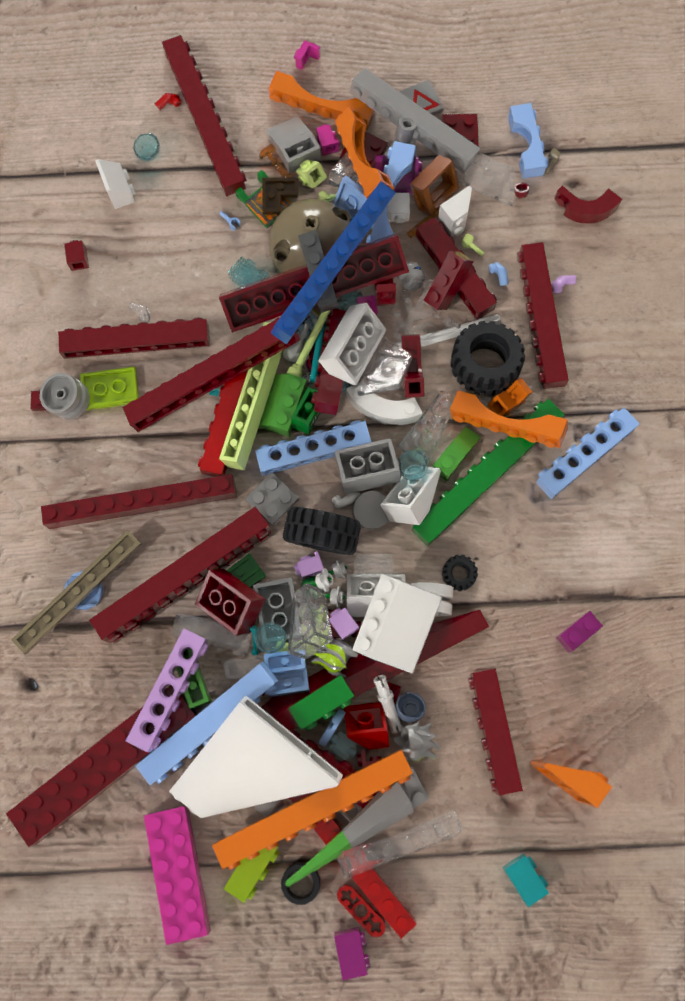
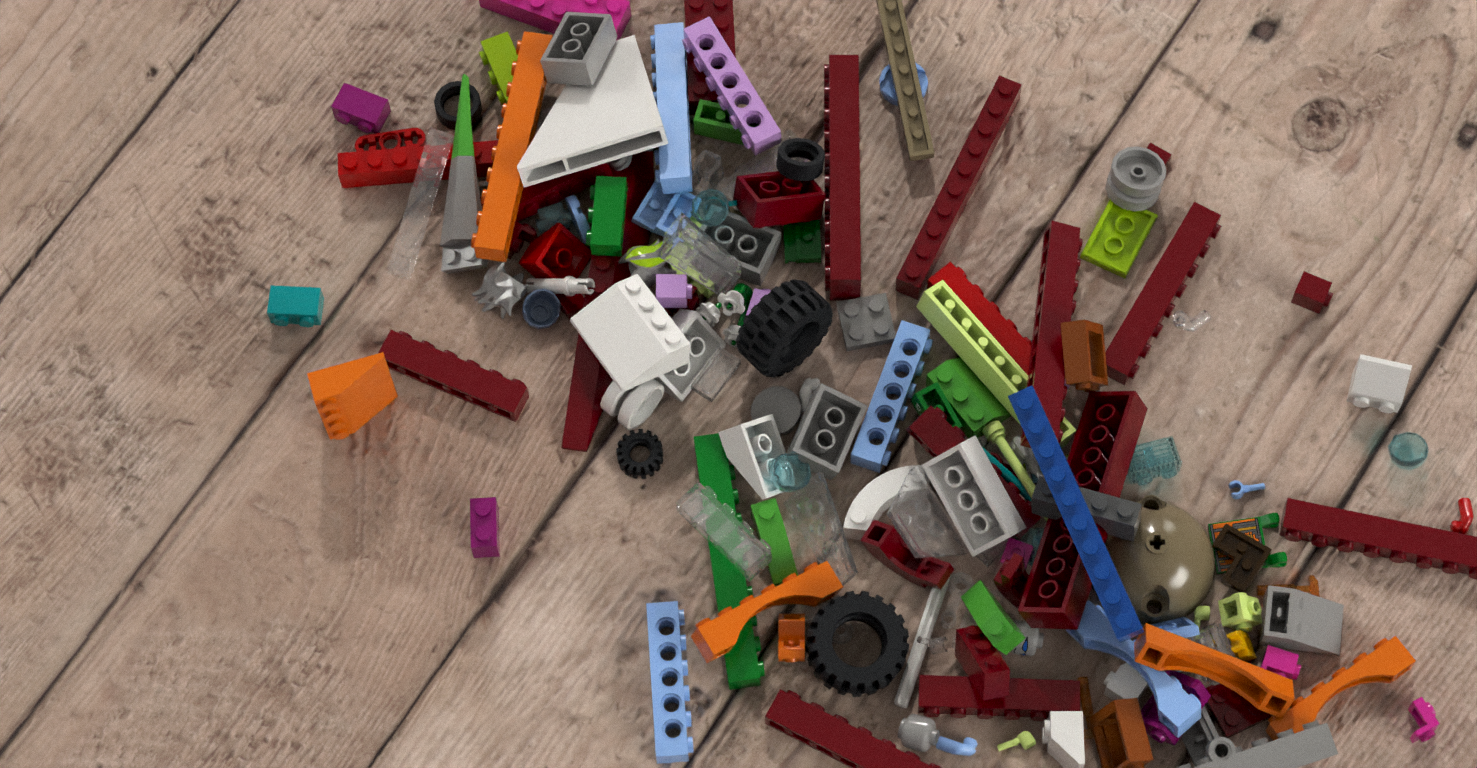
camera: 125 degrees right, 10 degrees down
none -> light grey brick [540,12,618,86]
none -> clear brick [676,482,772,582]
none -> black tyre [776,138,825,181]
none -> light grey head [898,714,940,752]
none -> bright green slope [961,580,1026,655]
none -> dark orange window [1061,319,1108,392]
none -> yellow plate [1226,630,1257,662]

